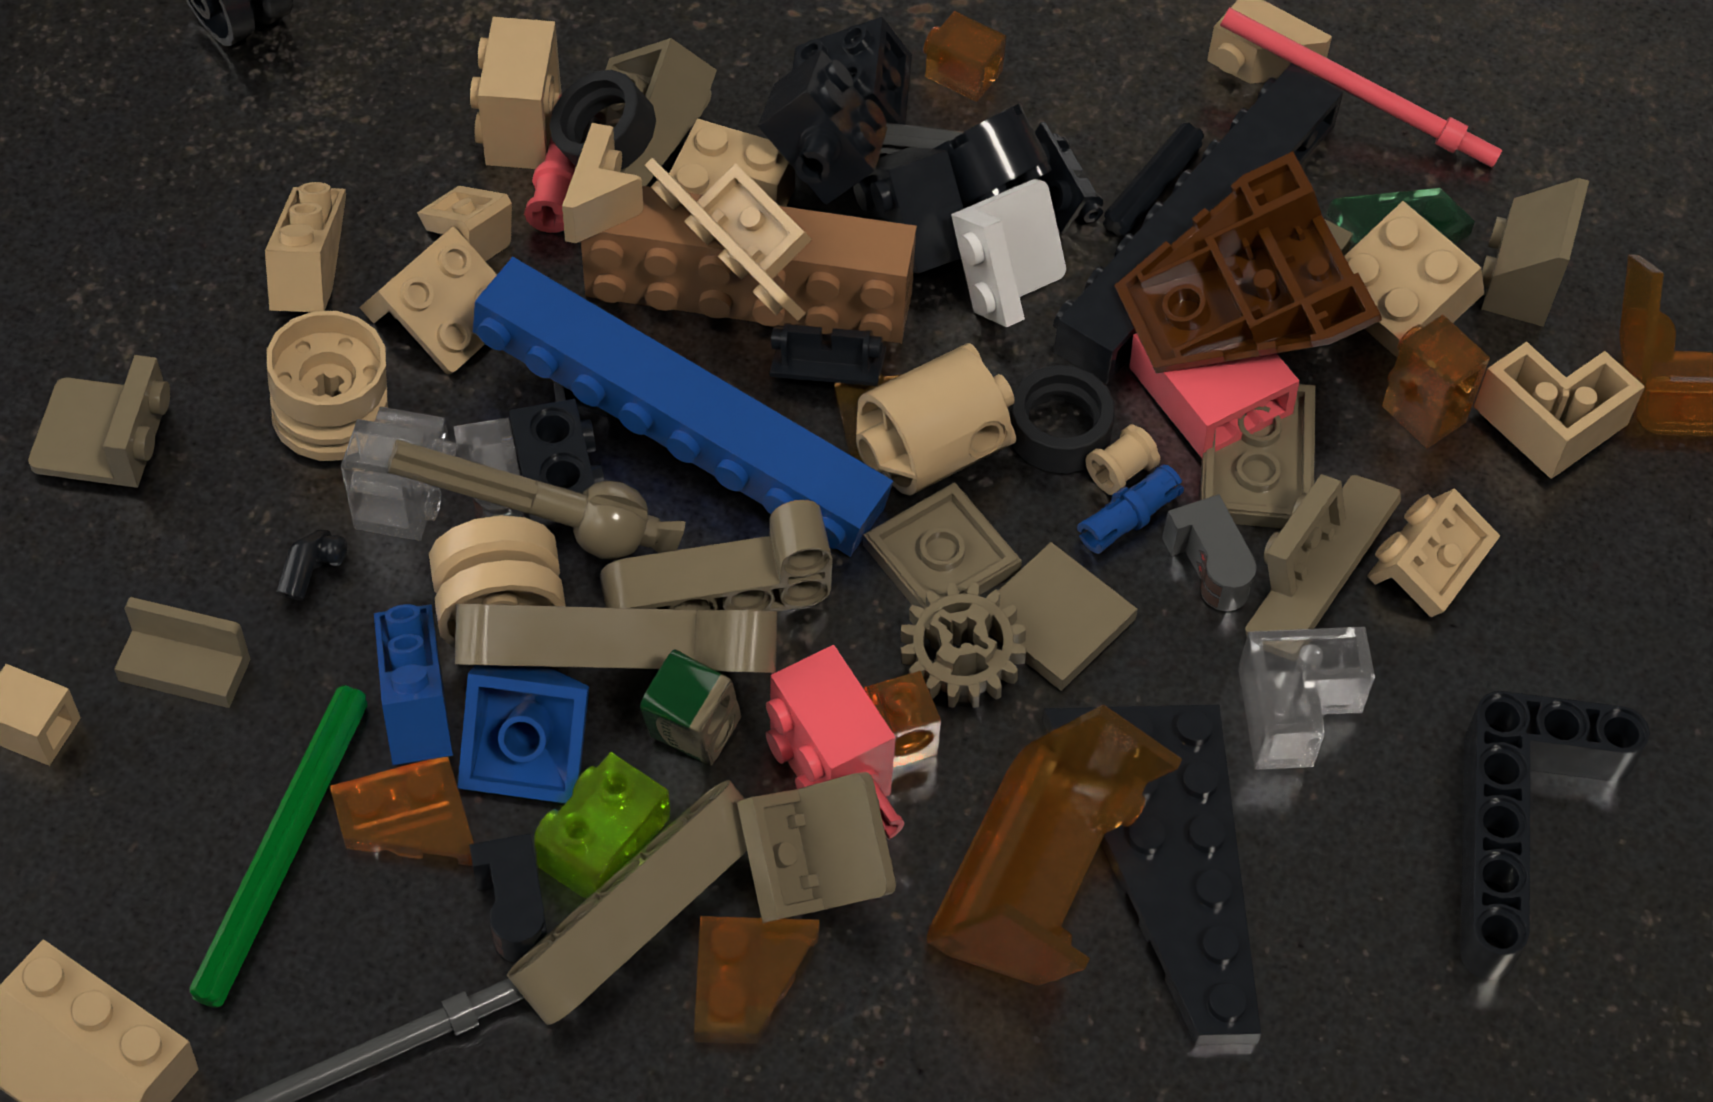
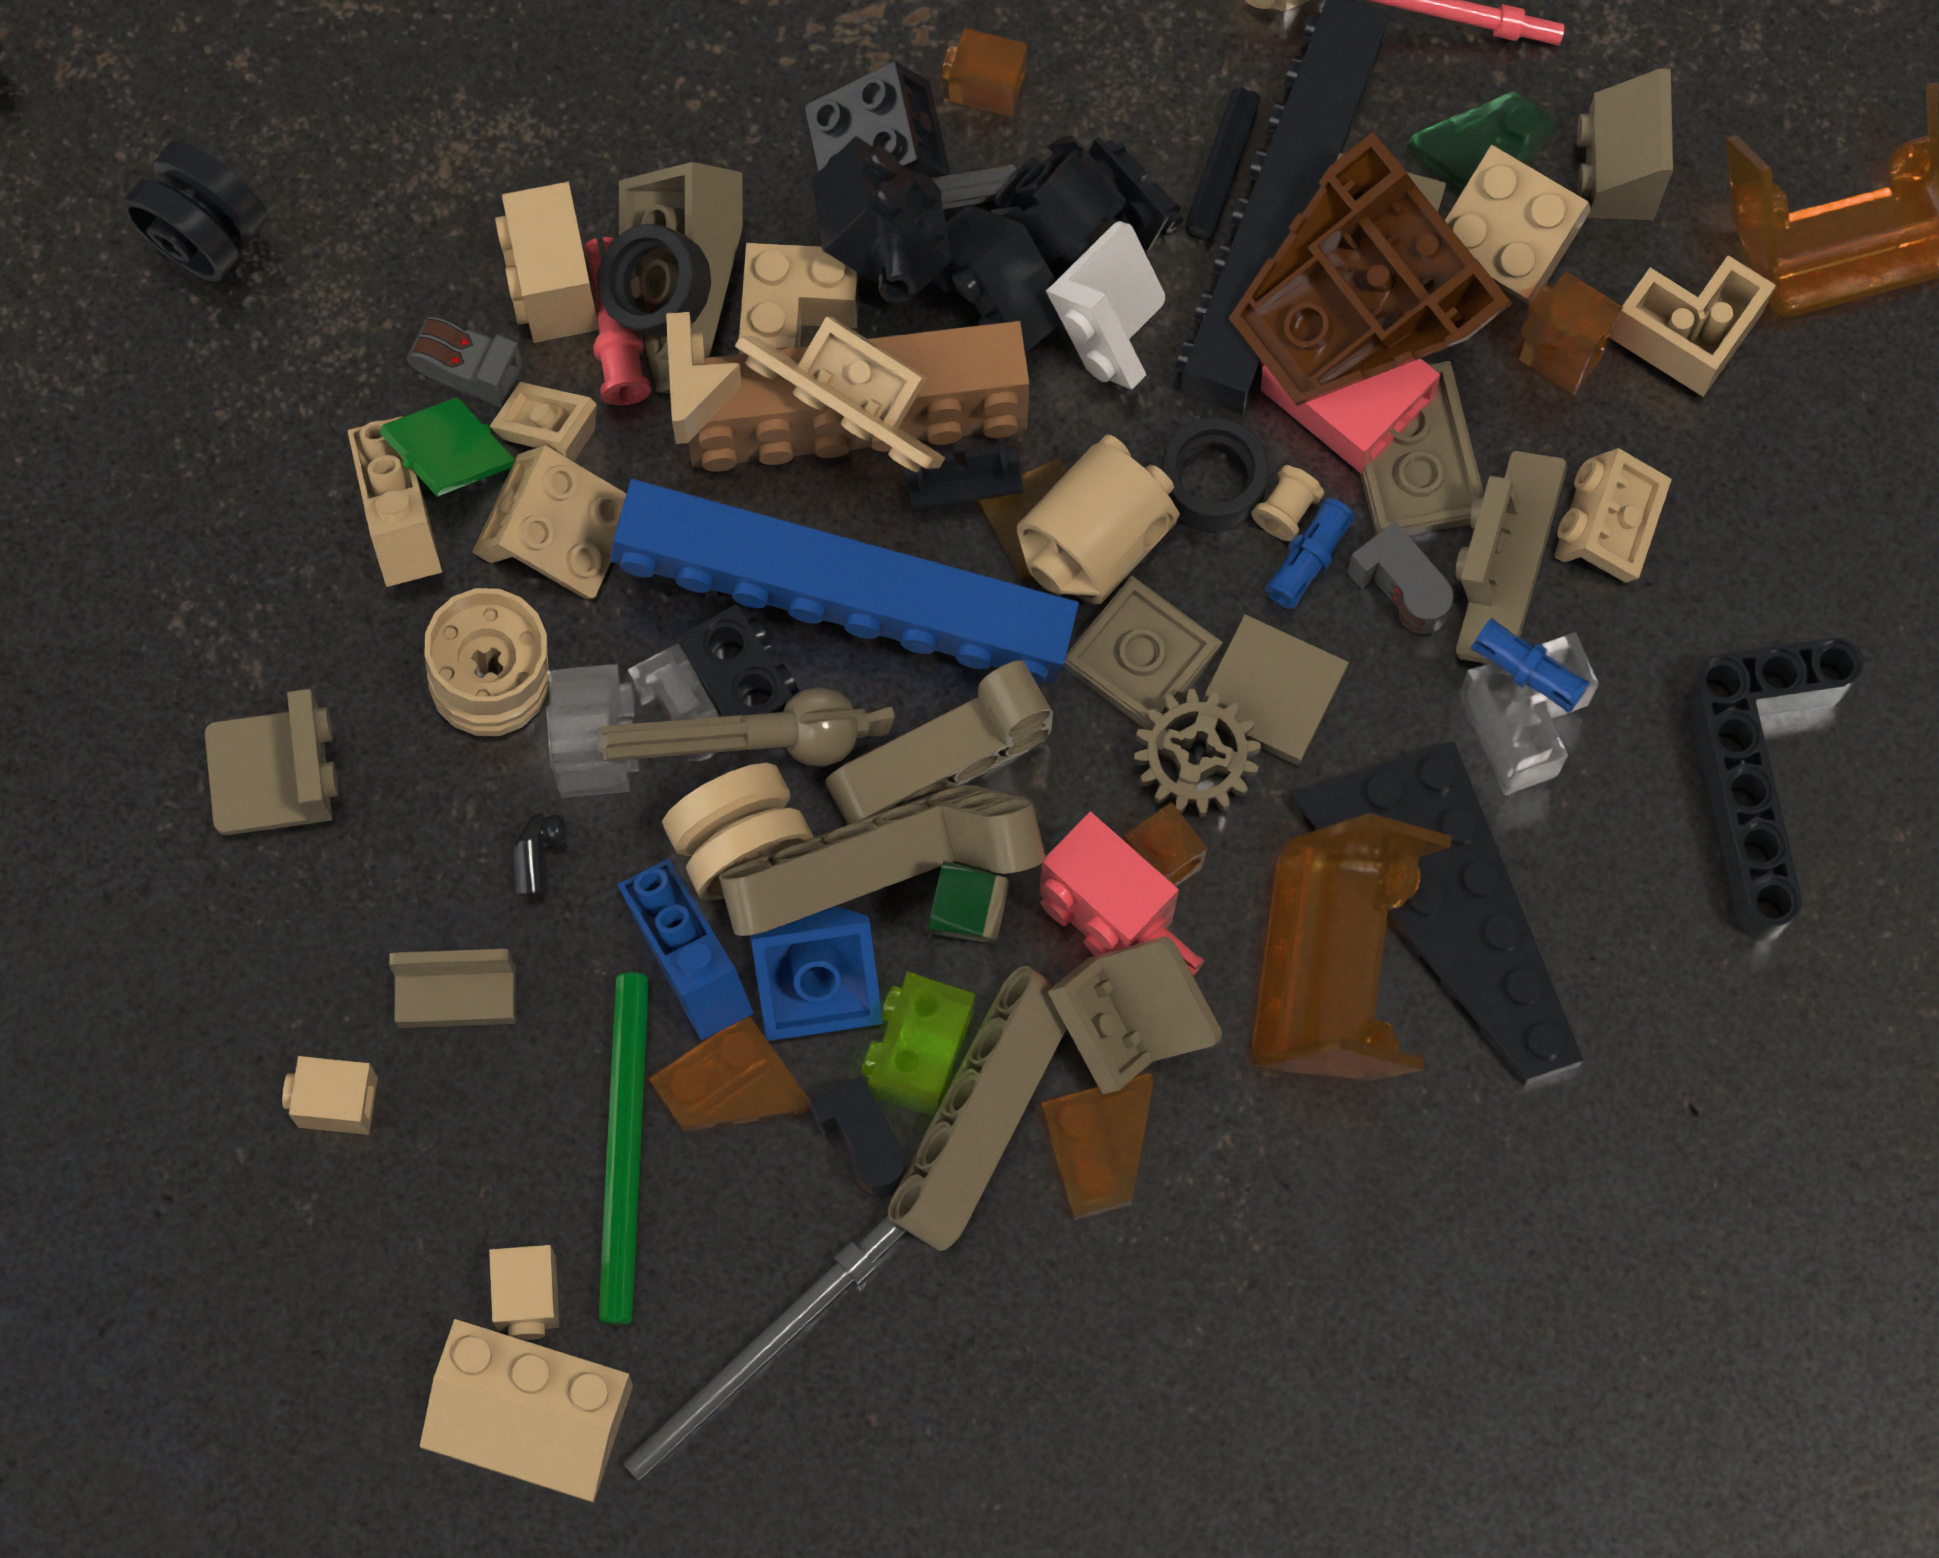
camera: 15 degrees left, 15 degrees up
none -> green piece [379,397,515,497]
none -> dark grey leg [407,317,523,408]
none -> tan brick [489,1245,560,1340]
none -> blue pin [1471,618,1590,714]

